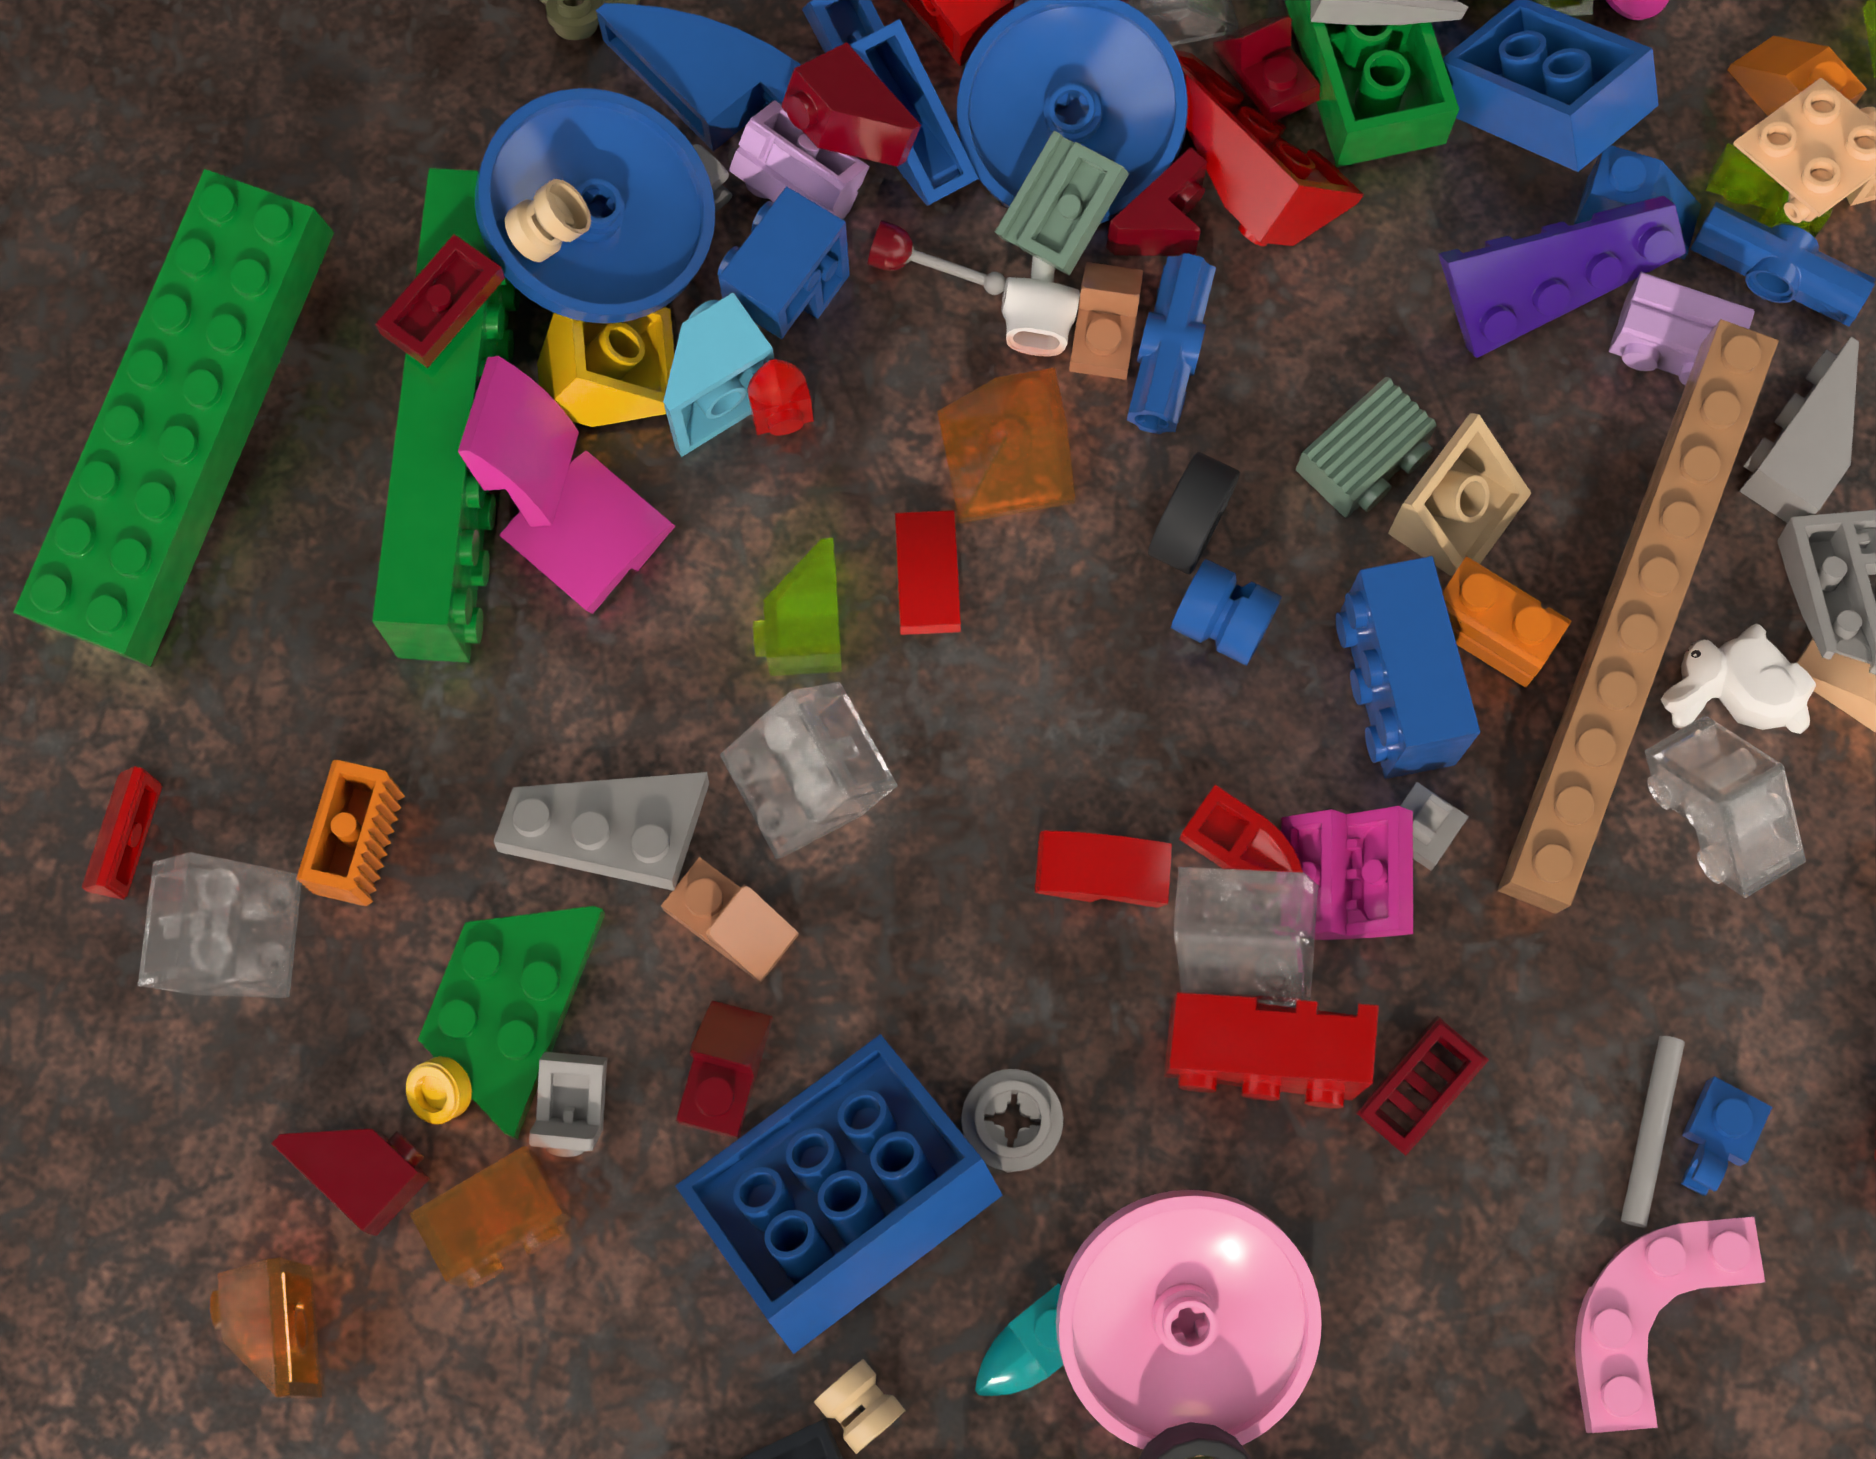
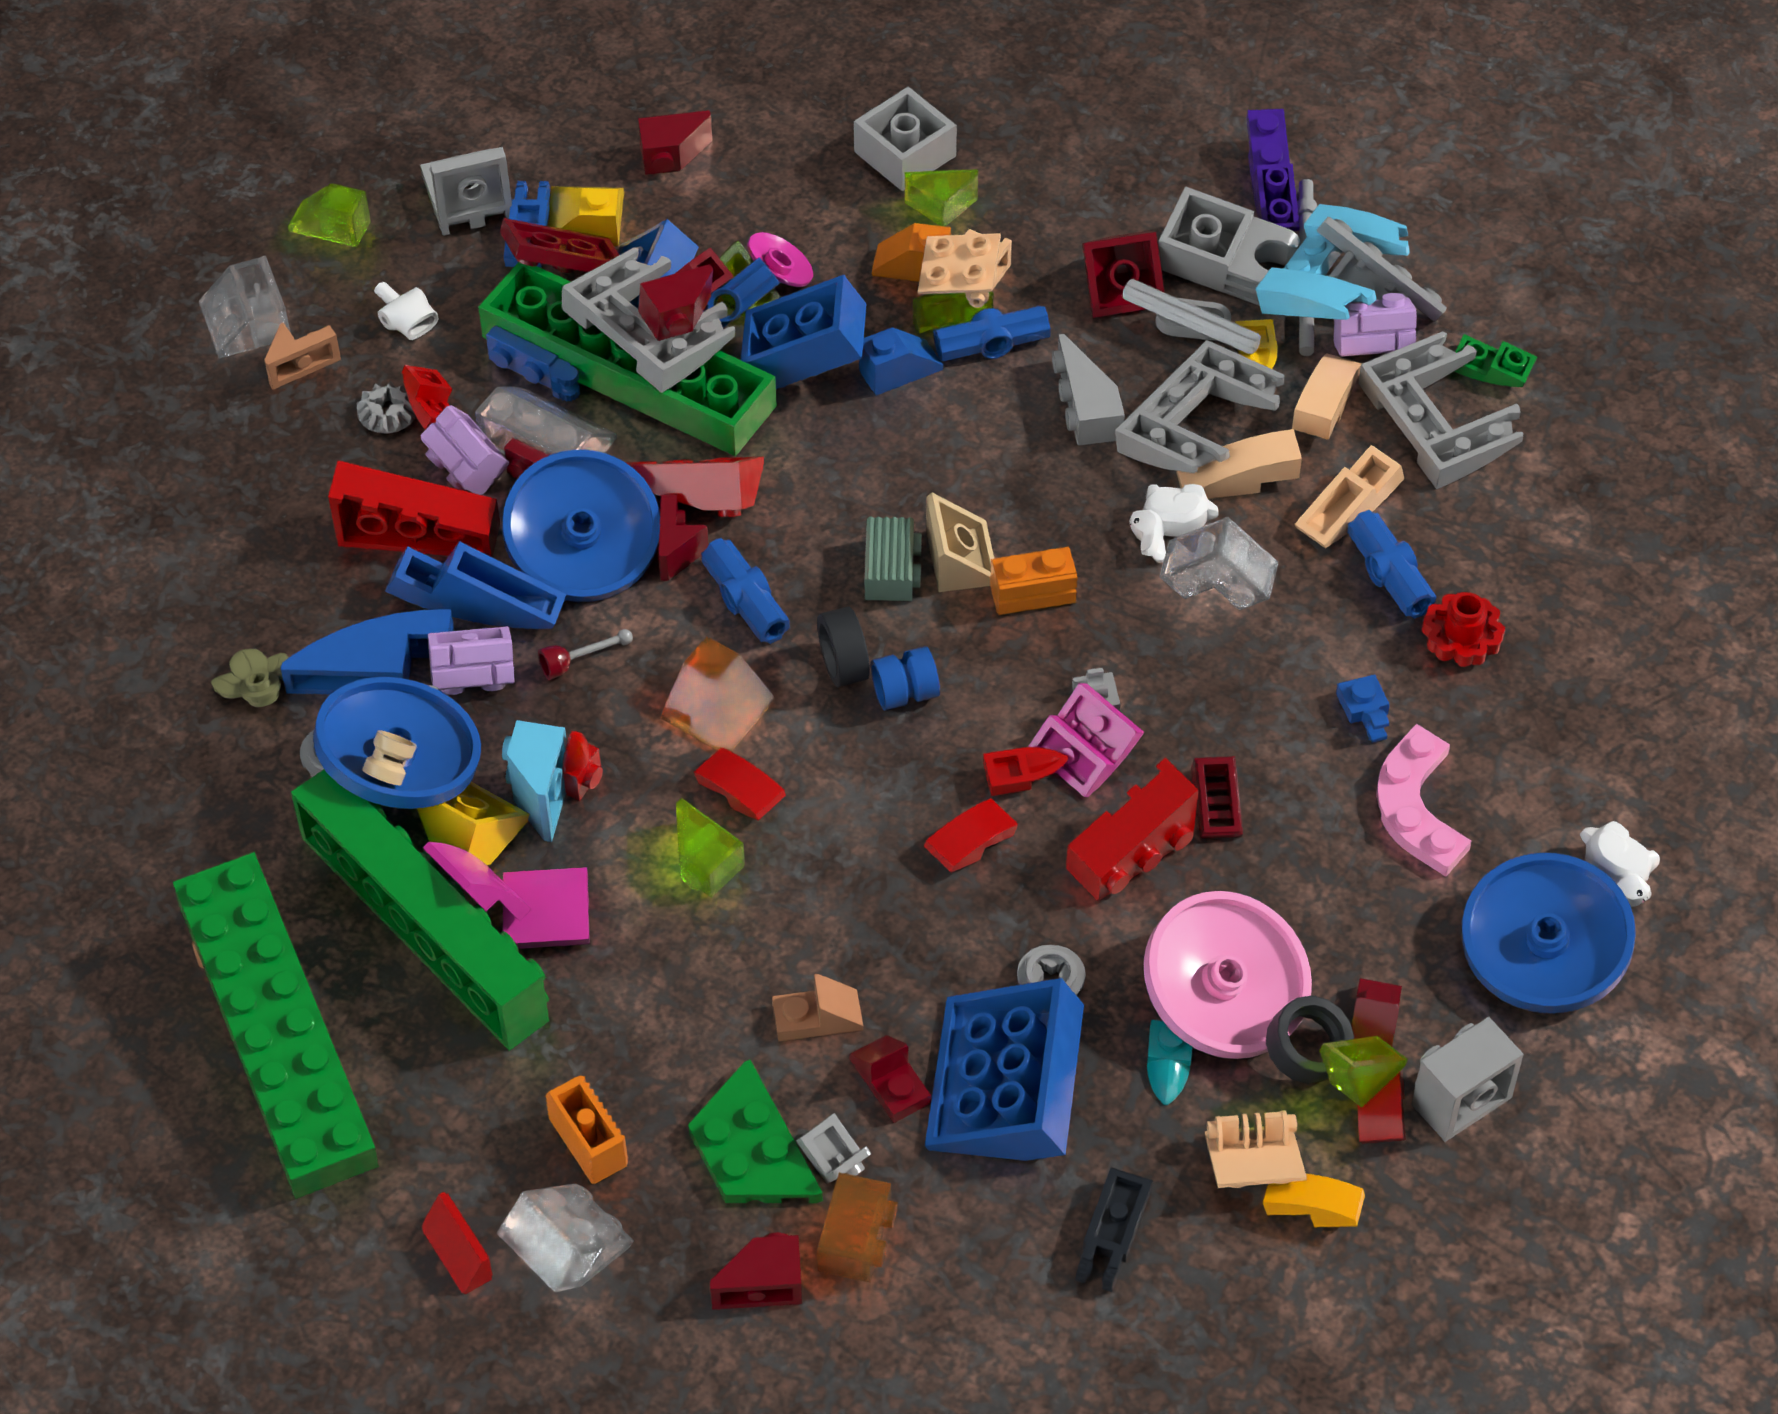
camera: 45 degrees left, 20 degrees down
clear orange slope [210,1257,322,1399] -> none
dark red plate [375,234,505,368] -> none
yellow tile [406,1056,472,1124] -> none
light grey wing [493,772,709,891] -> none
blue brick [718,186,850,339] -> none
clear slope [720,682,898,859] -> none
dark red slope [781,42,921,167] -> none
tan wheel [814,1359,906,1454] -> none
sand green plate [995,131,1129,276] -> none
white piece [1001,256,1080,356] -> none
nougat slope [1069,262,1143,380] -> none
clear slope [1174,867,1318,1007] -> none
dark red slope [1213,15,1320,123] -> none
blue brick [1336,556,1481,779] -> none
dark purple wing [1438,196,1686,358] -> none
medium nougat brick [1497,319,1779,914] -> none
lavender brick [1609,272,1755,386] -> none
light grey bar [1621,1036,1685,1227] -> none

